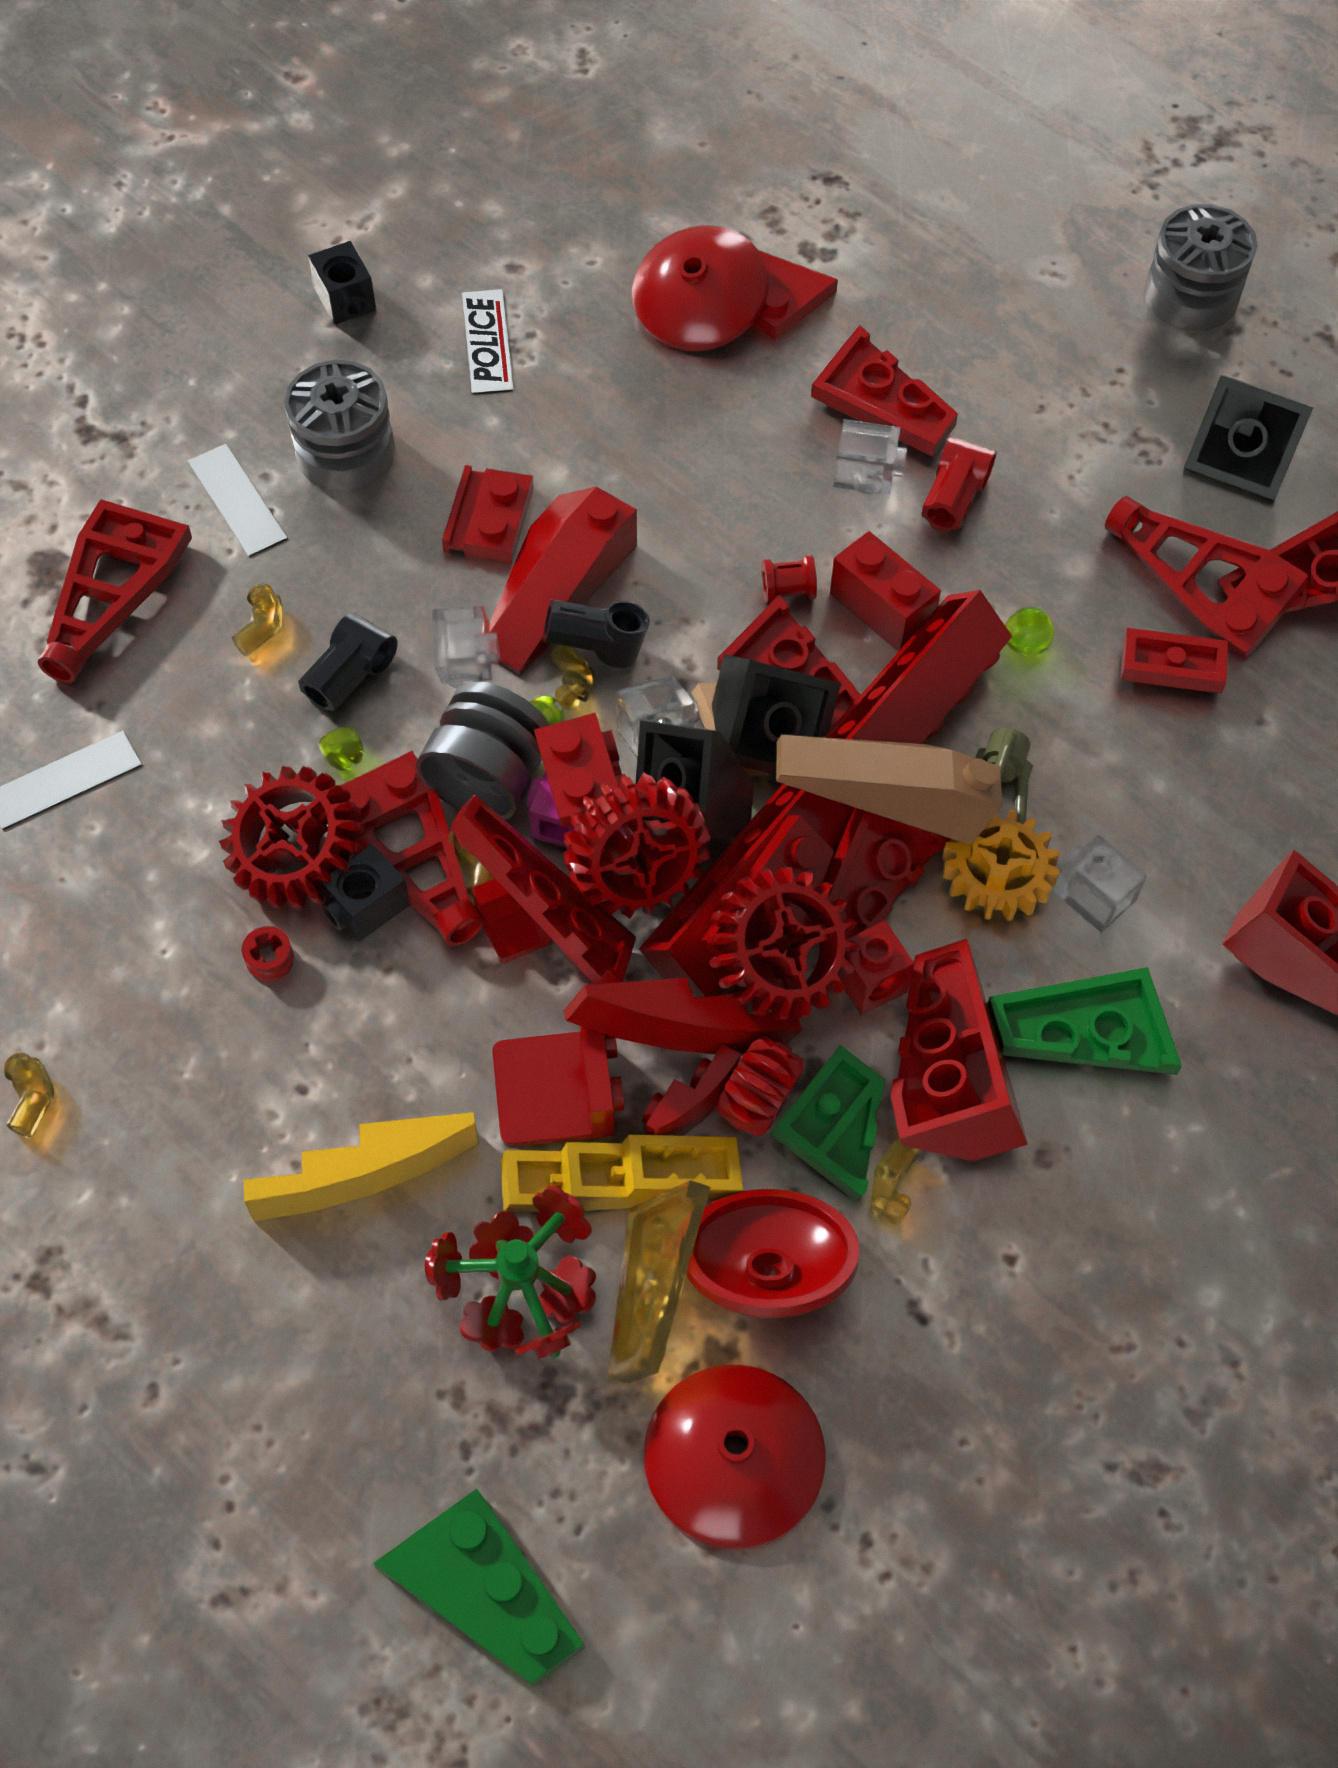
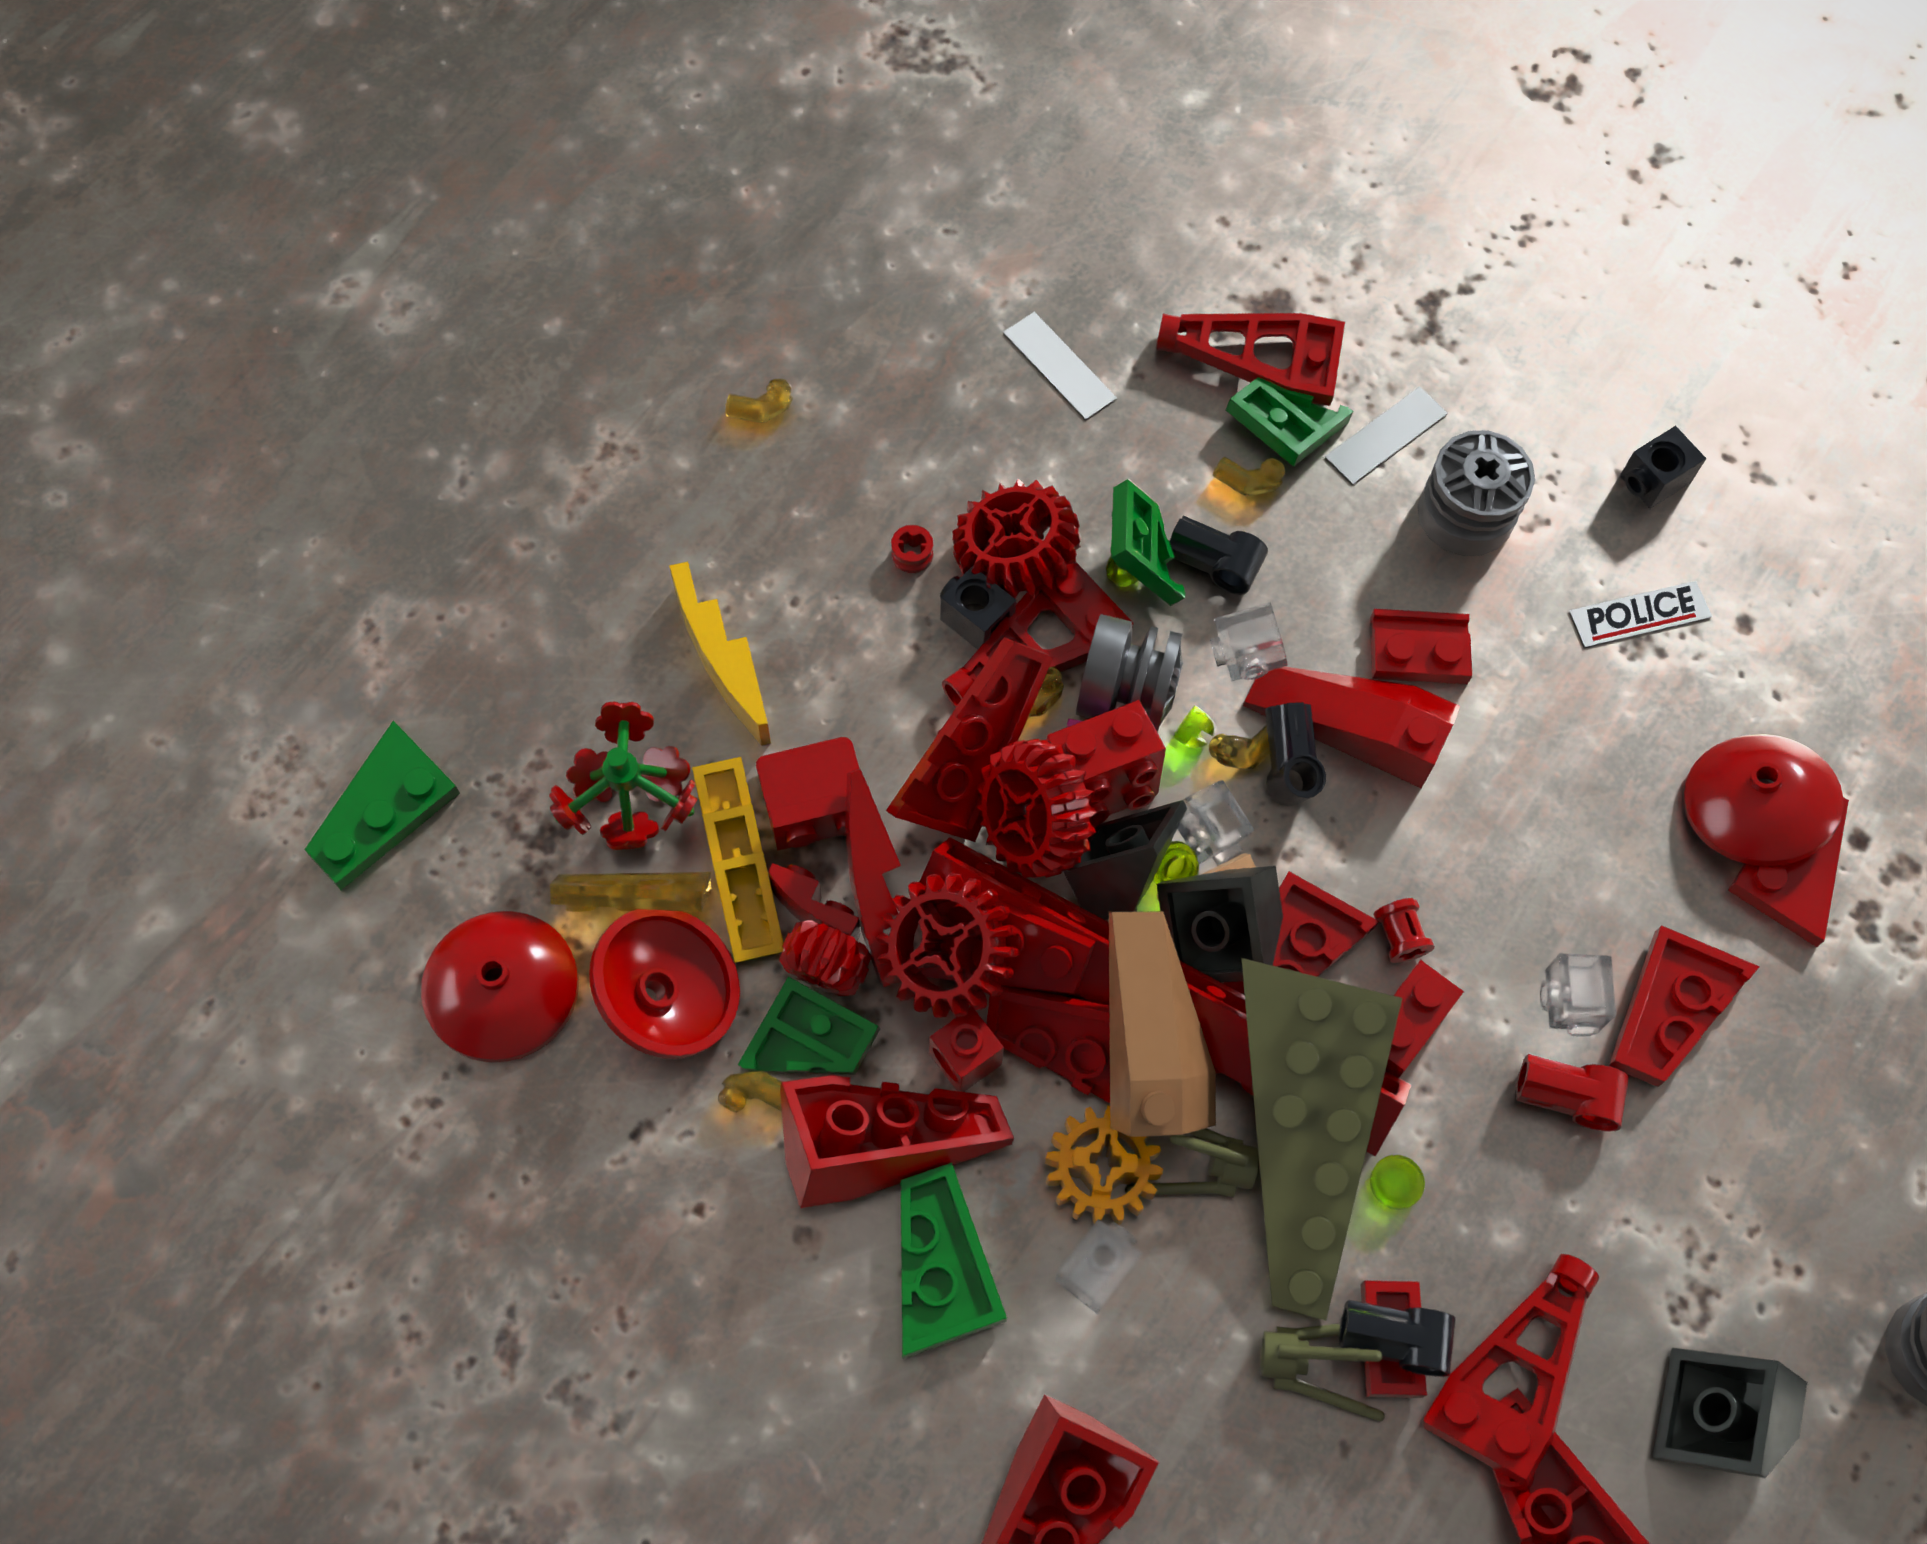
camera: 80 degrees right, 5 degrees up
none -> green wing [1110,479,1185,606]
none -> green wing [1226,377,1354,466]
none -> olive wing [1241,958,1402,1321]
none -> olive plant [1261,1323,1385,1421]
none -> black piece [1338,1300,1456,1377]

